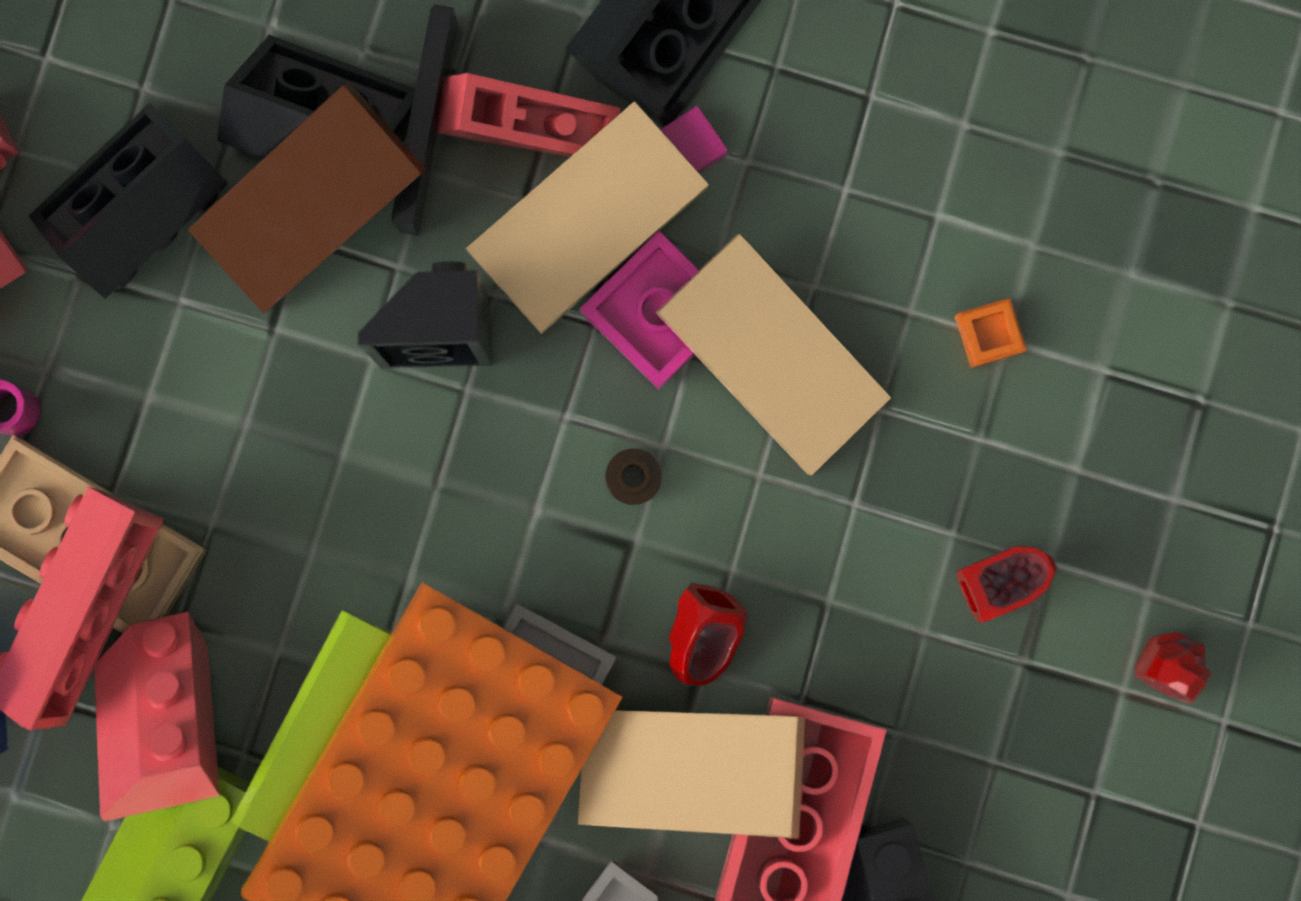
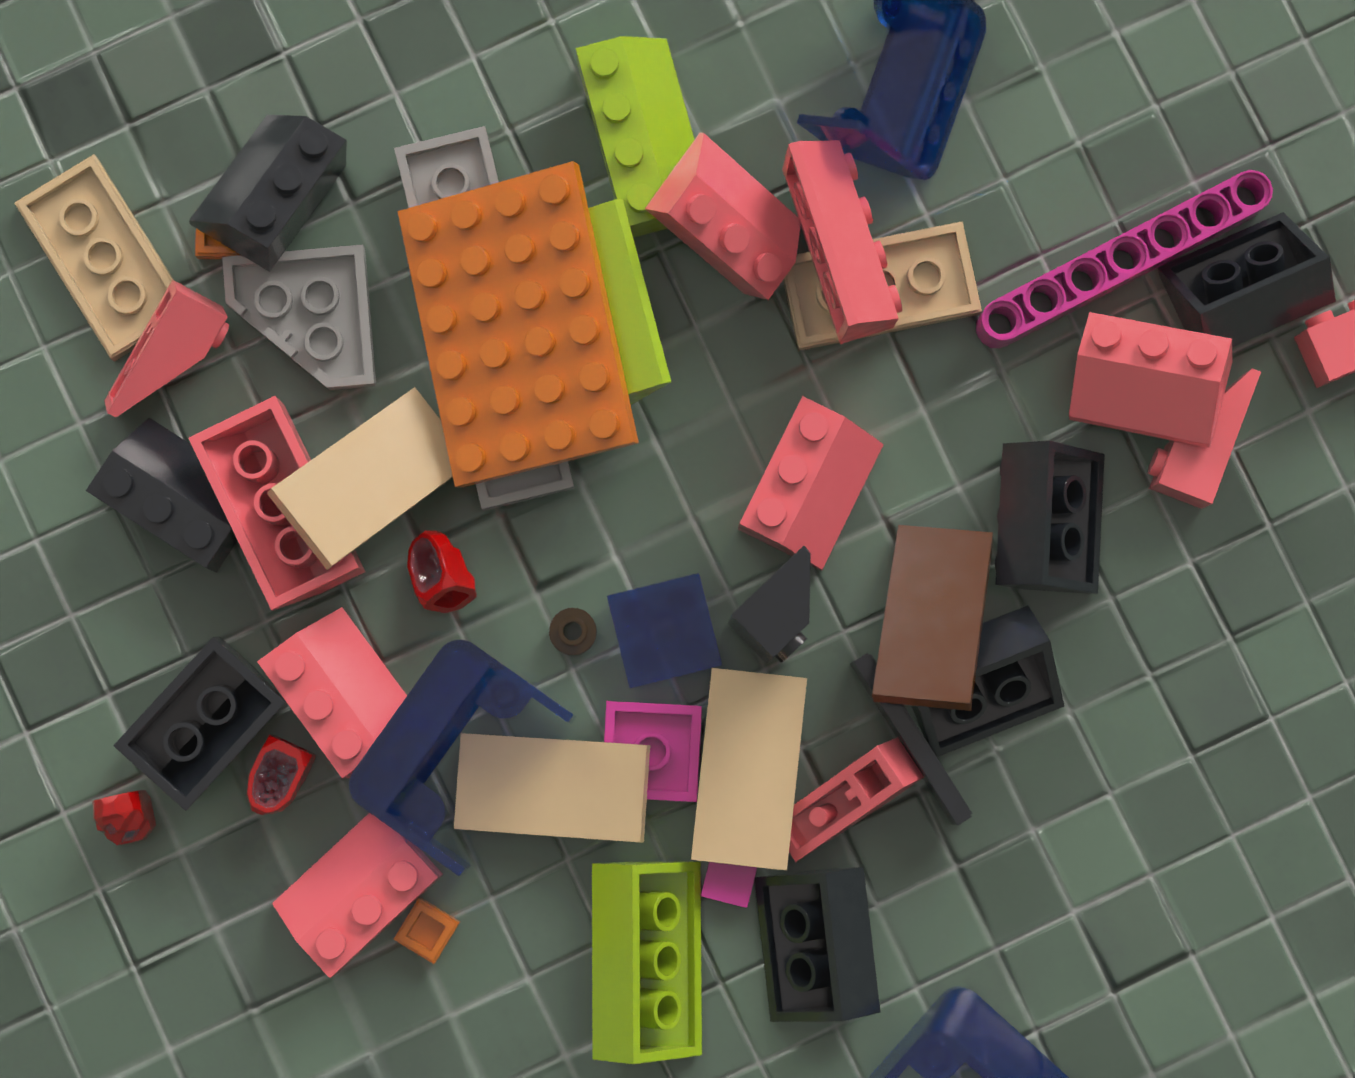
camera: 135 degrees right, 0 degrees up
none -> black slope [113,637,286,811]
none -> coral slope [257,607,426,779]
none -> coral slope [272,805,443,978]
none -> clear blue windscreen [349,640,577,876]
none -> lime slope [592,861,702,1064]
none -> clear blue plate [607,573,722,689]
none -> coral slope [738,396,884,571]

